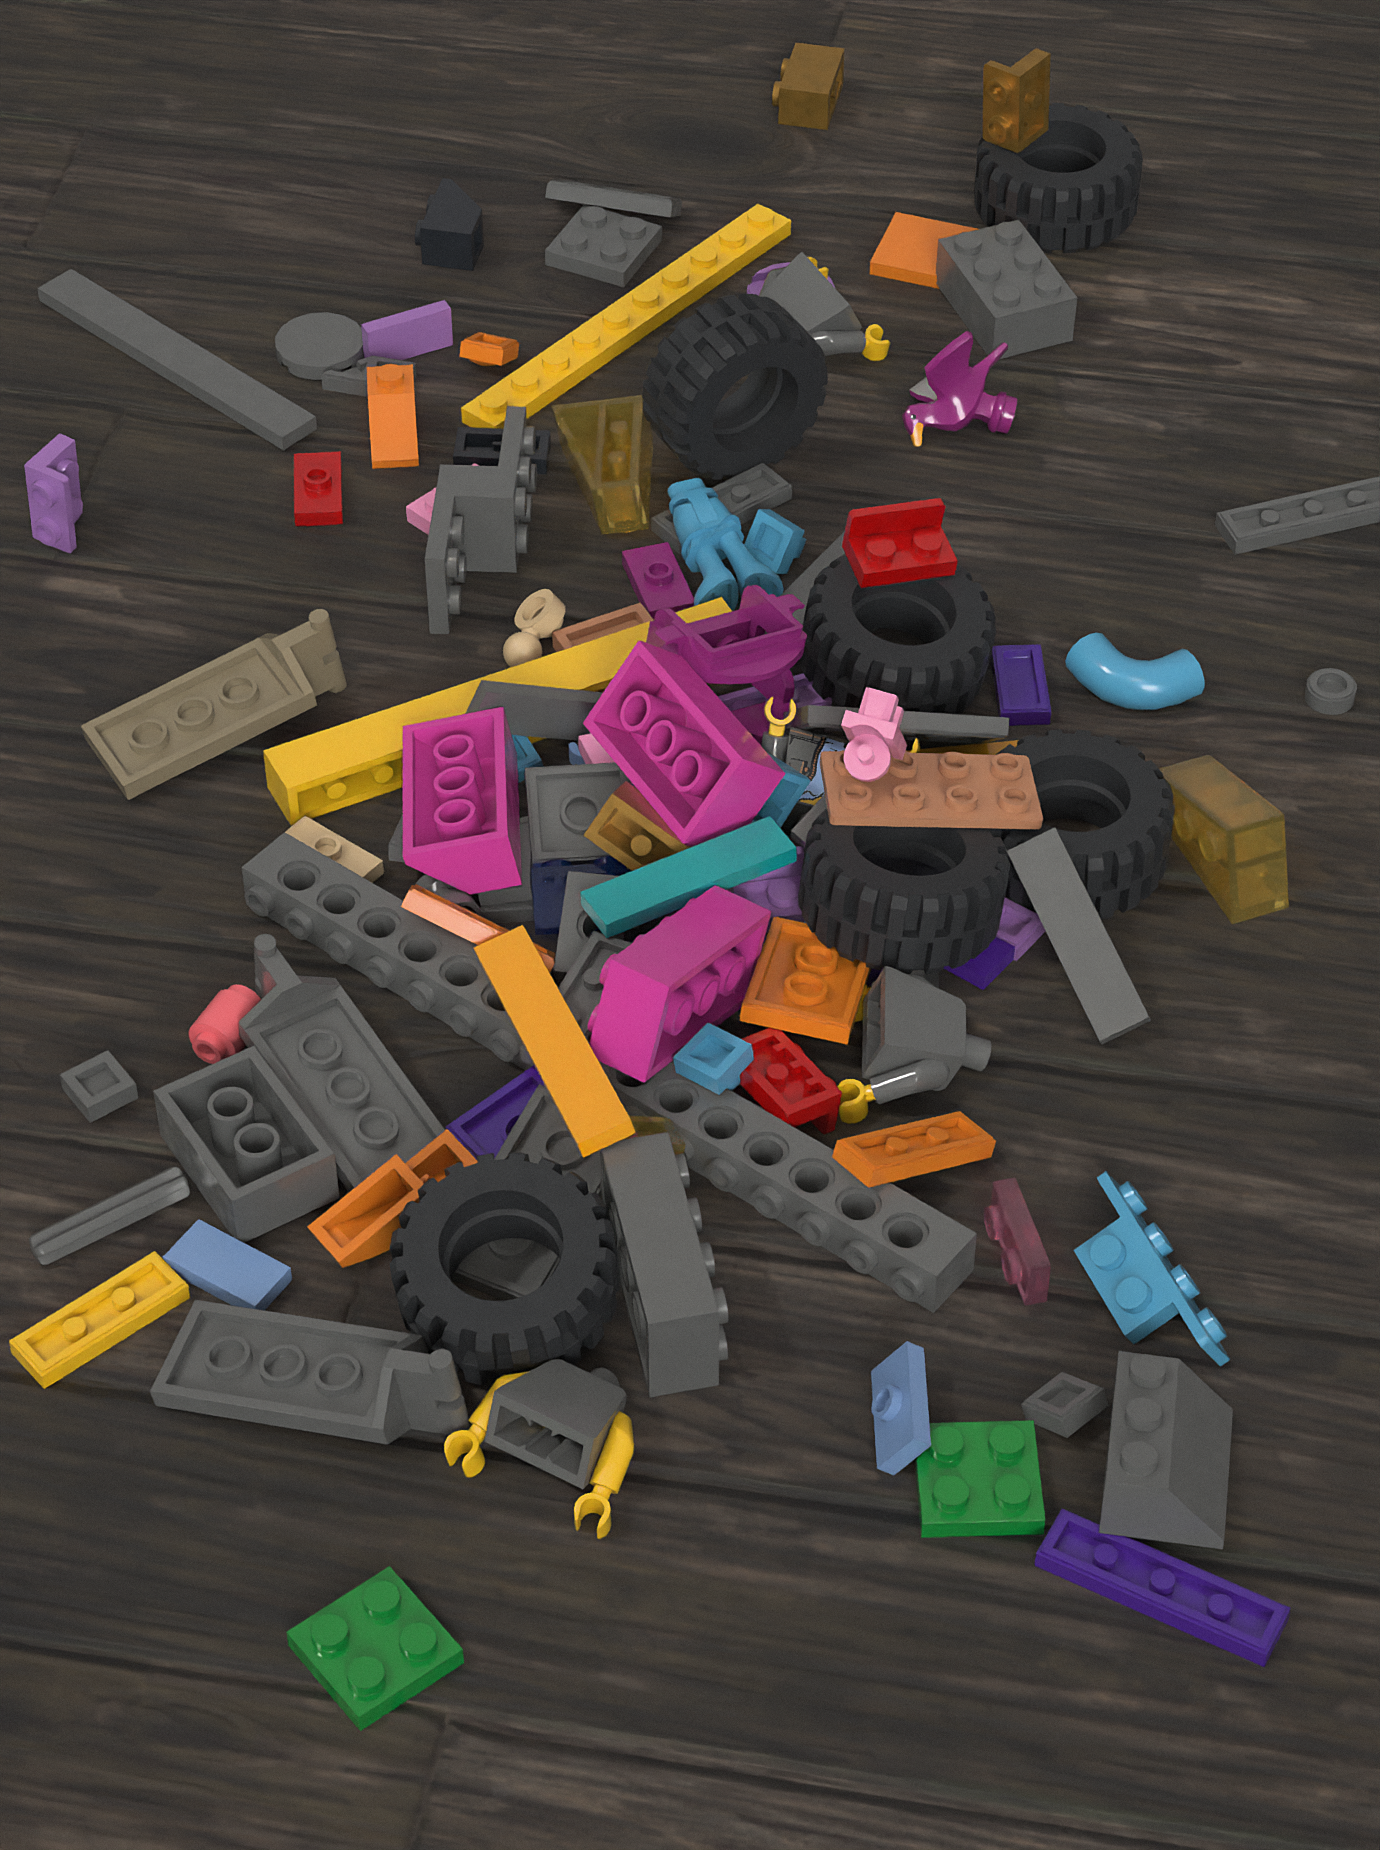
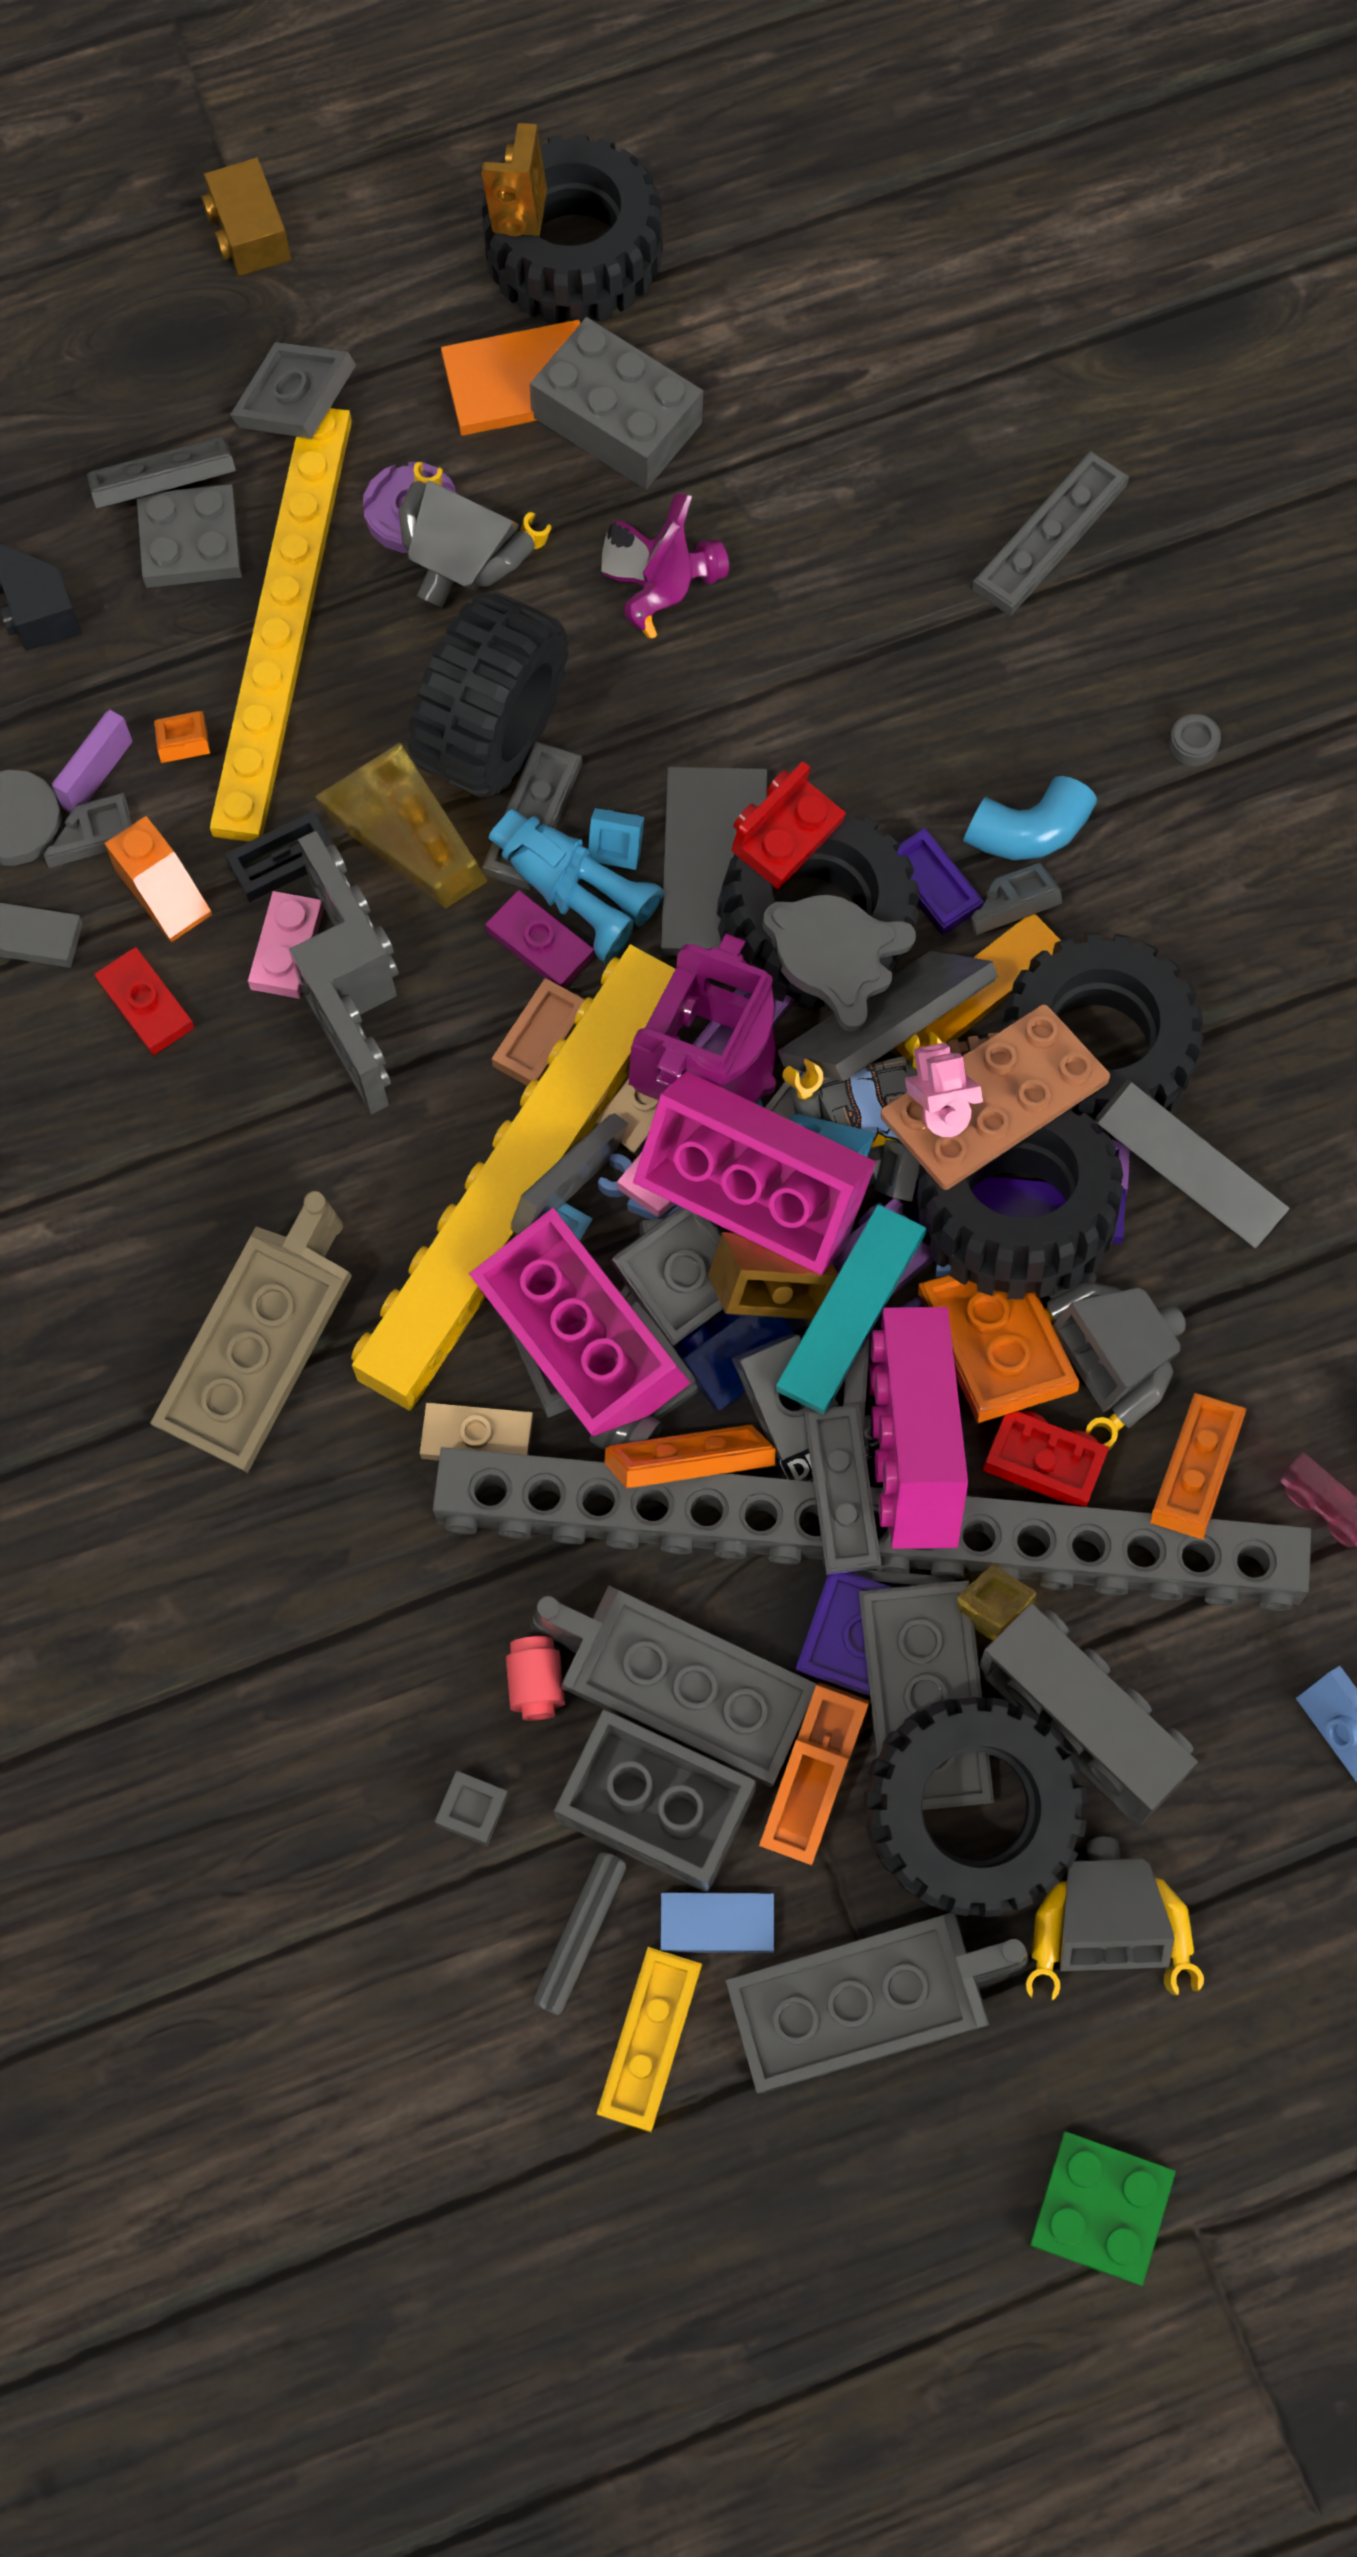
camera: 30 degrees left, 25 degrees up
light orange tile [474,925,636,1158] -> none
tan plate [503,589,565,667] -> none
dark azure tile [673,1023,754,1095] -> none
clear yellow wedge [1159,754,1289,924] -> none
none -> dark grey tile [230,342,356,439]
none -> dark grey tile [762,895,916,1032]
none -> dark grey tile [971,863,1063,935]

